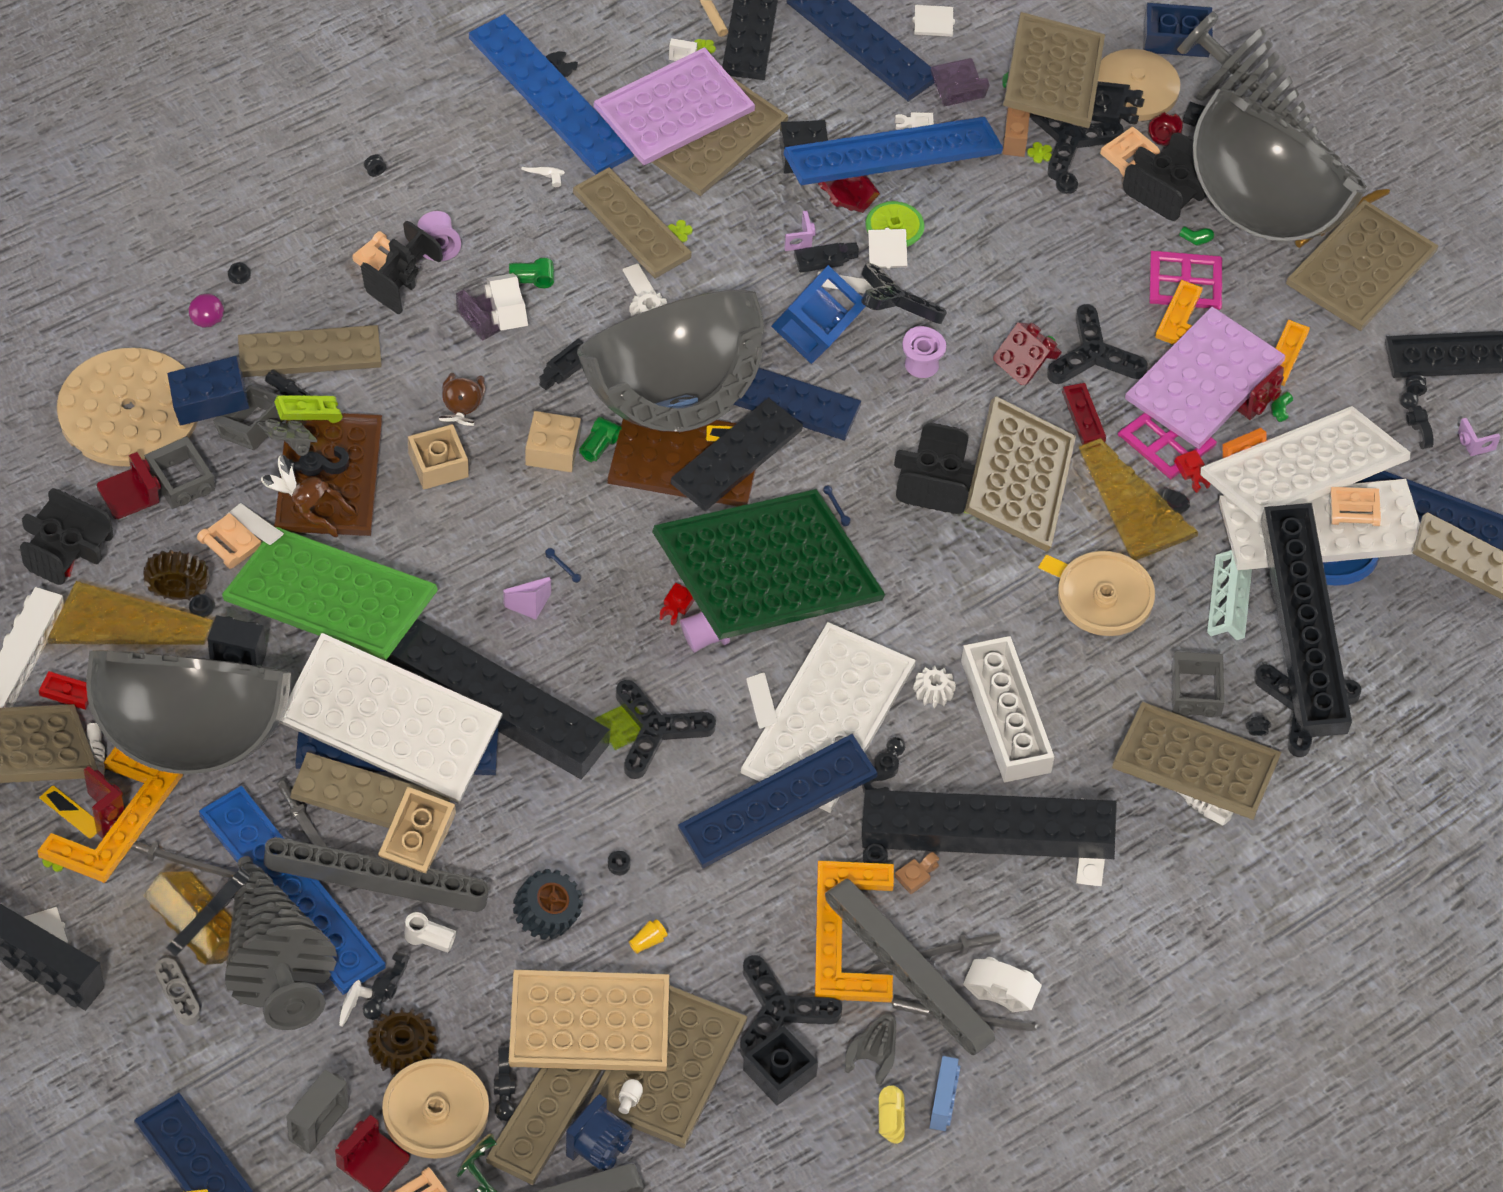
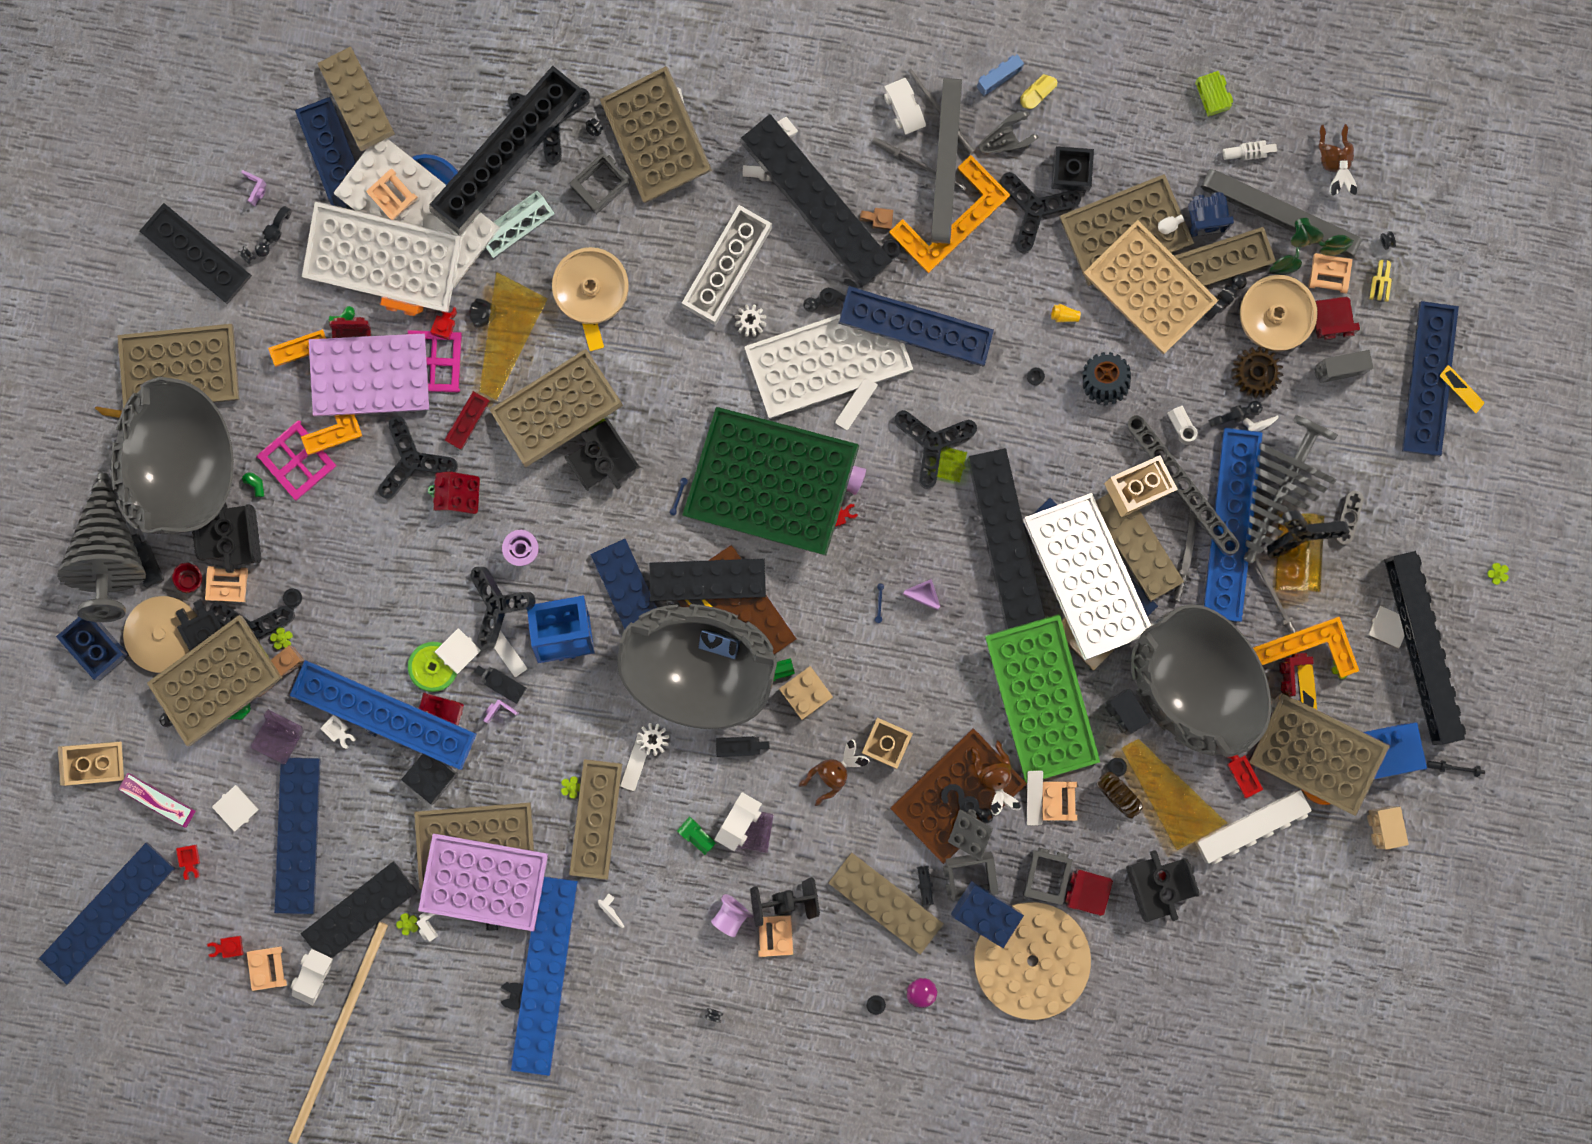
camera: 135 degrees left, 30 degrees up
lime plate [274,396,343,423] -> none

